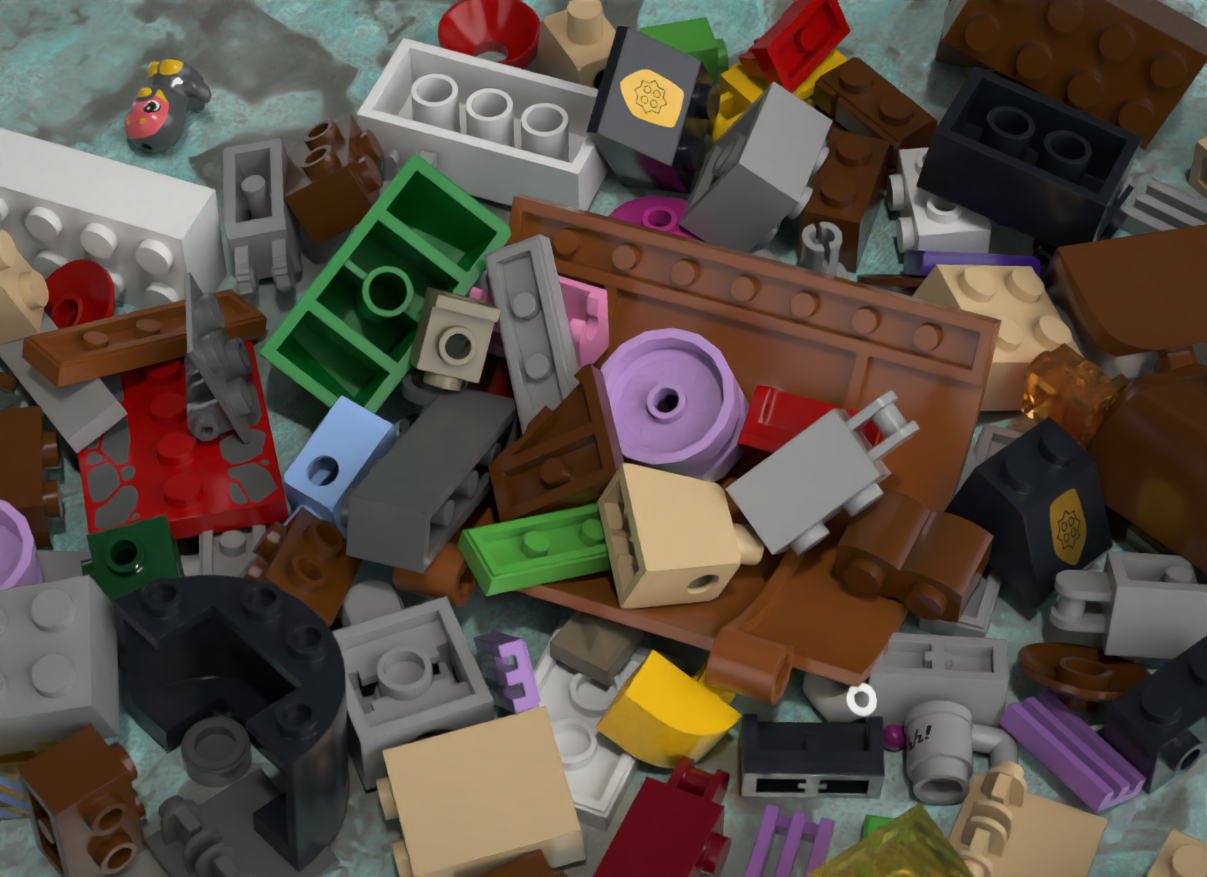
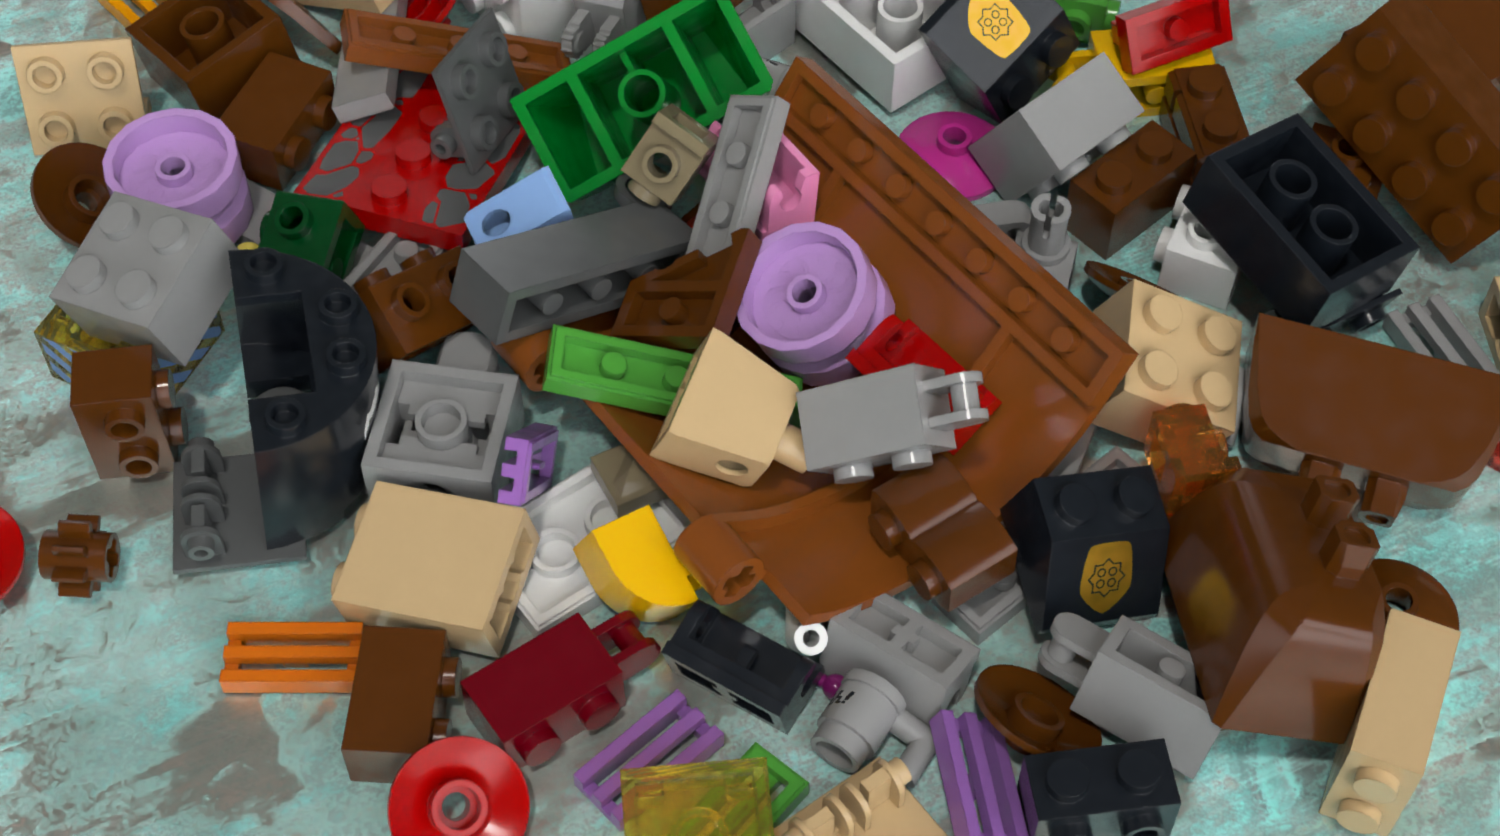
camera: 30 degrees right, 5 degrees up
dark purple tile [903,250,1041,278] -> none

